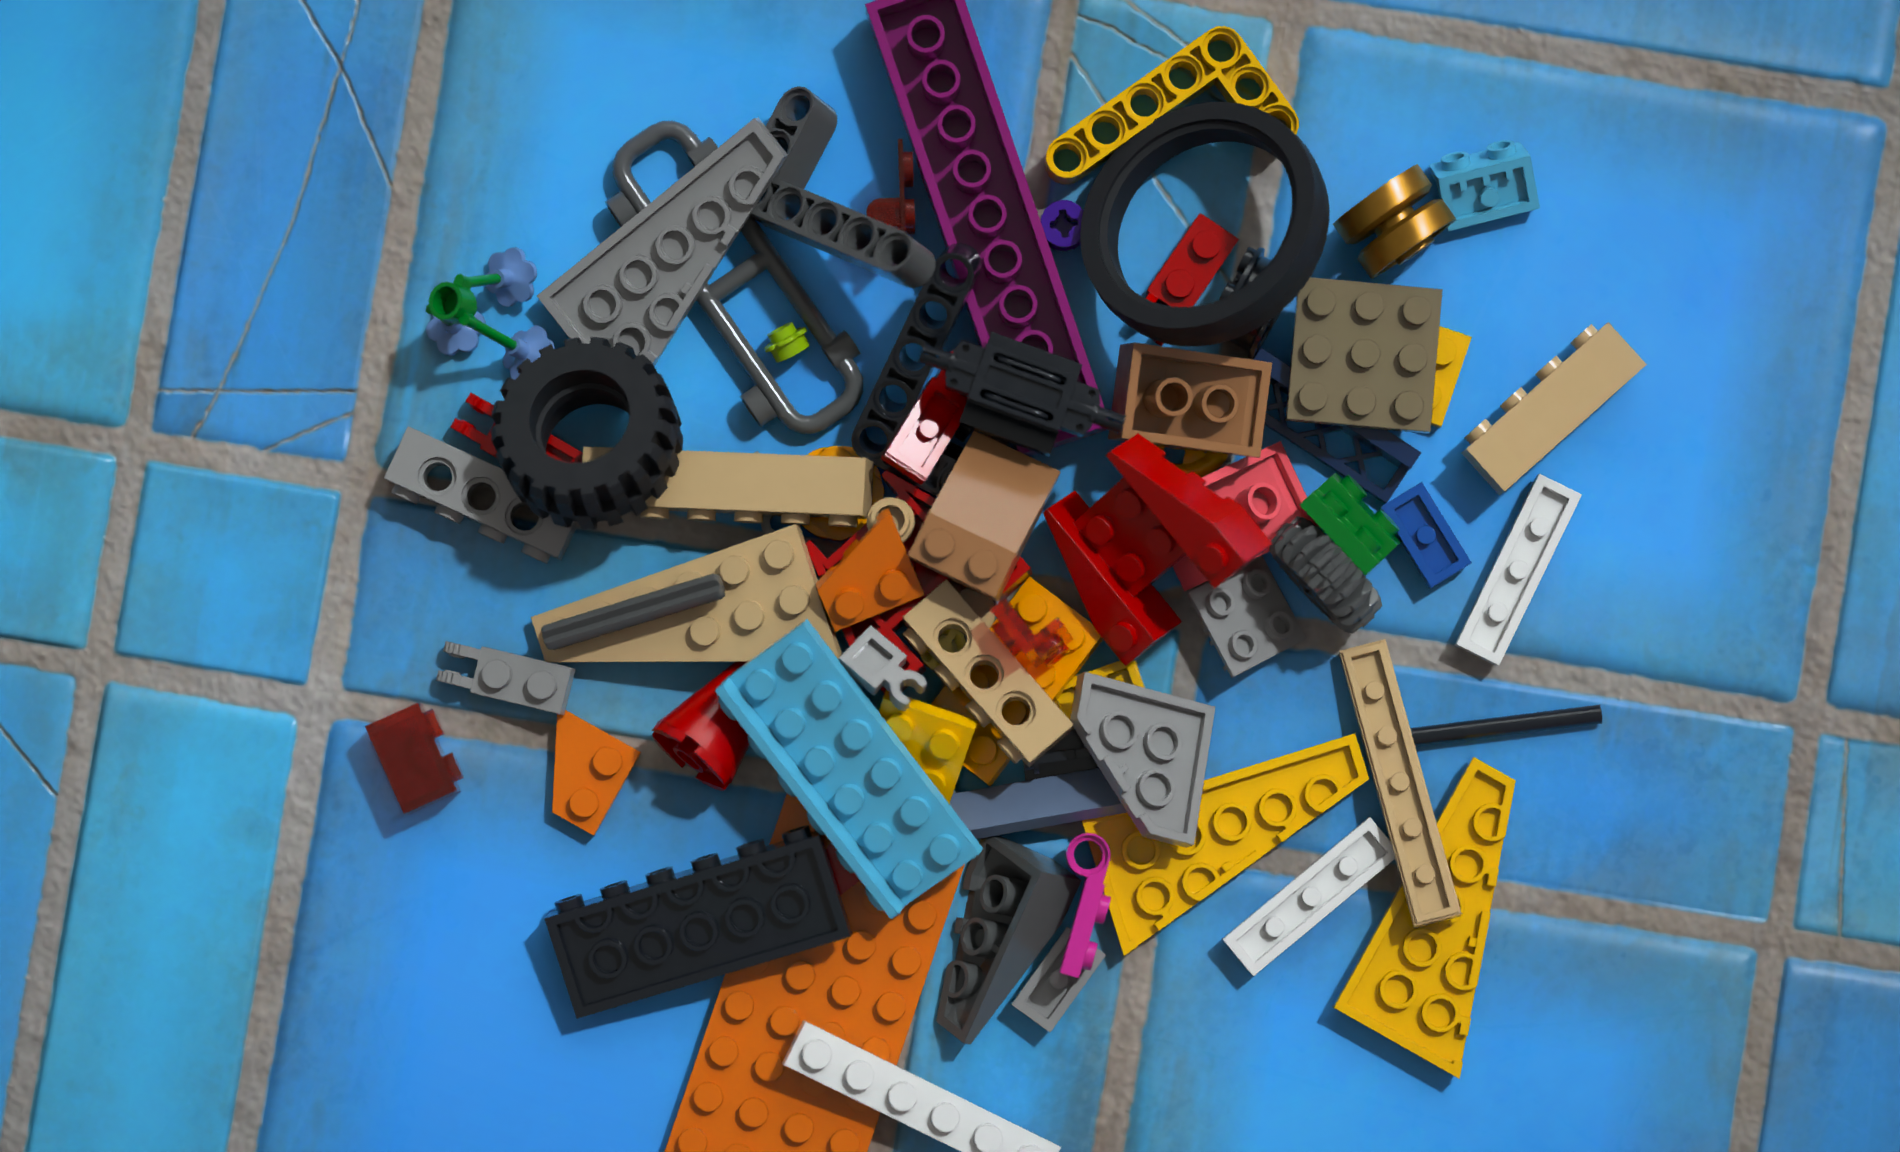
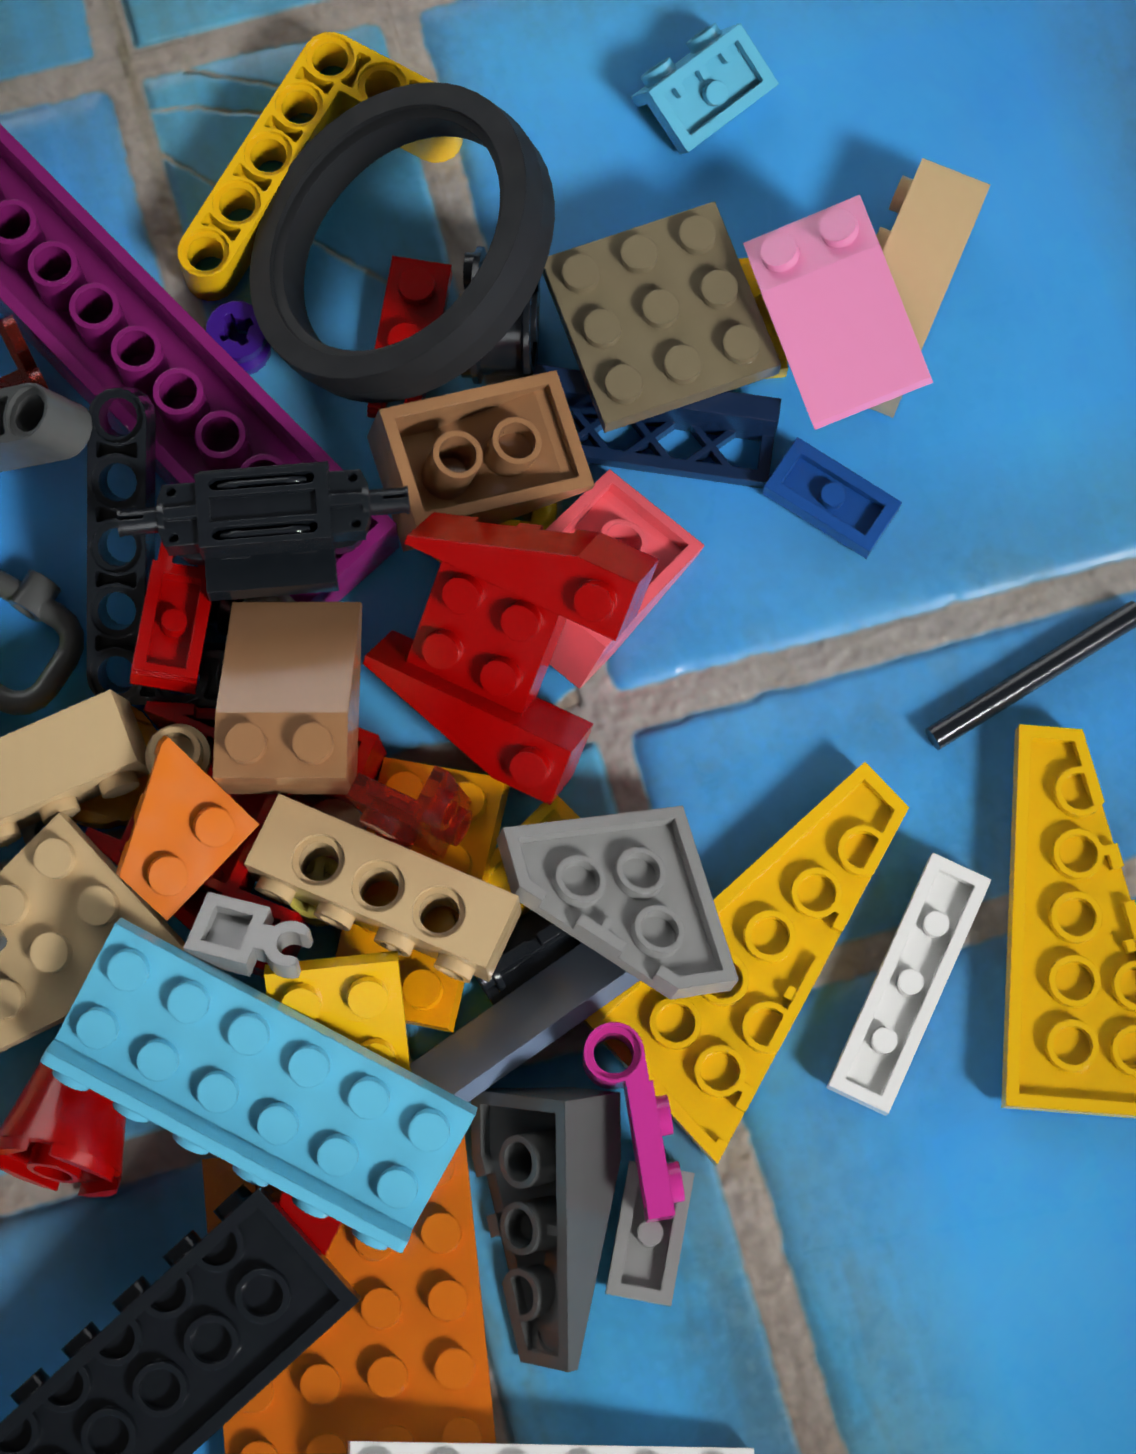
camera: 25 degrees left, 10 degrees down
light grey hinge [1187,555,1307,678] -> none
dark grey gear [1269,516,1382,634] -> none
green plate [1299,473,1401,575] -> none
pearl gold wheel [1333,164,1457,279] -> none
tan tile [1339,639,1462,928] -> none
white plate [1455,474,1582,666] -> none
none -> bright pink slope [743,195,933,430]

